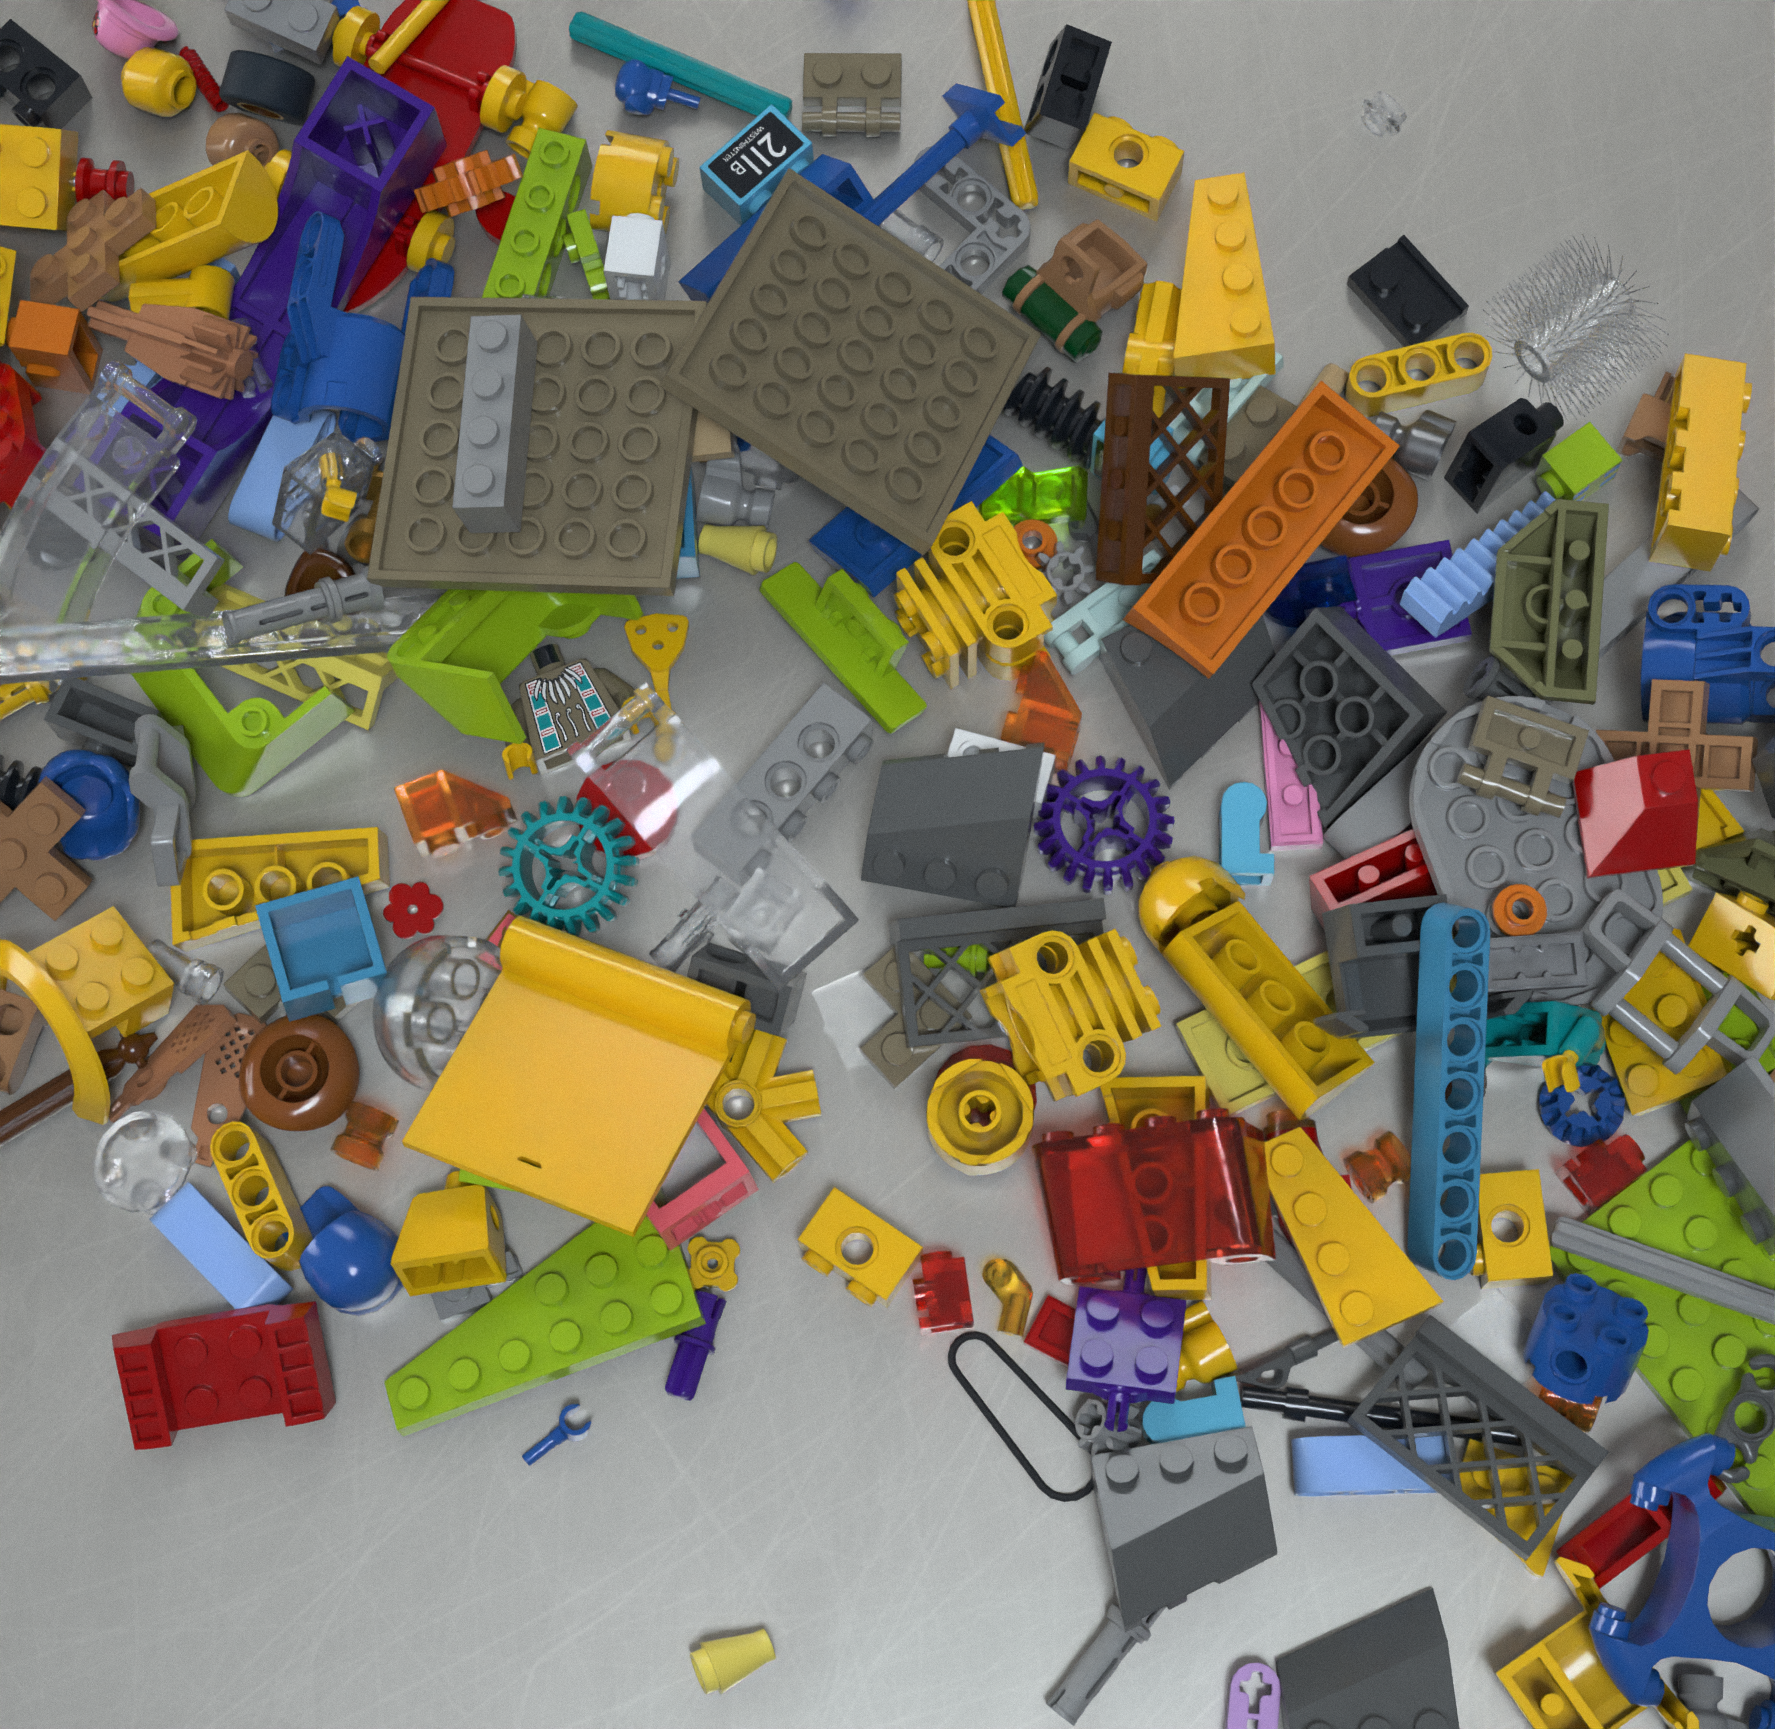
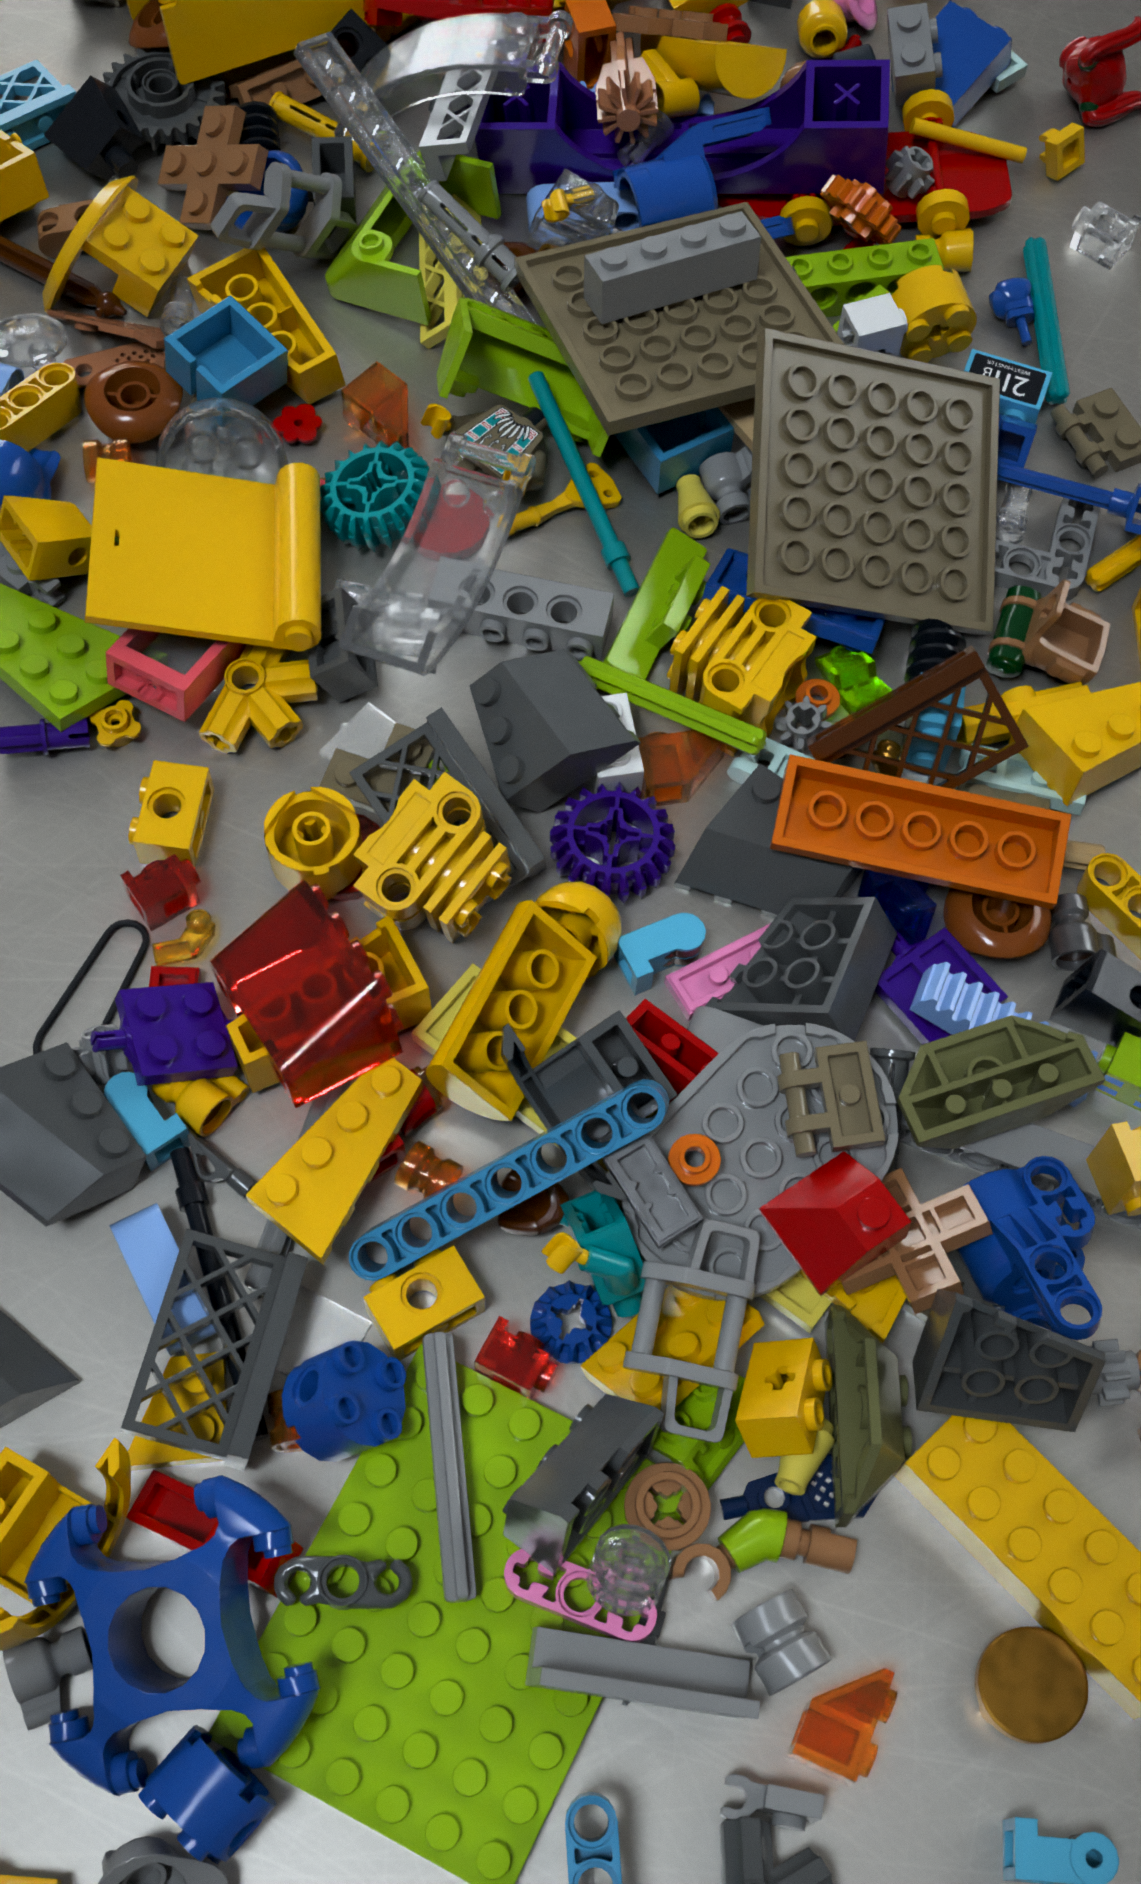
camera: 55 degrees right, 10 degrees down
none -> teal bar [528,371,640,597]
none -> lime axle [578,656,767,756]
none -> light grey gear [885,146,935,199]

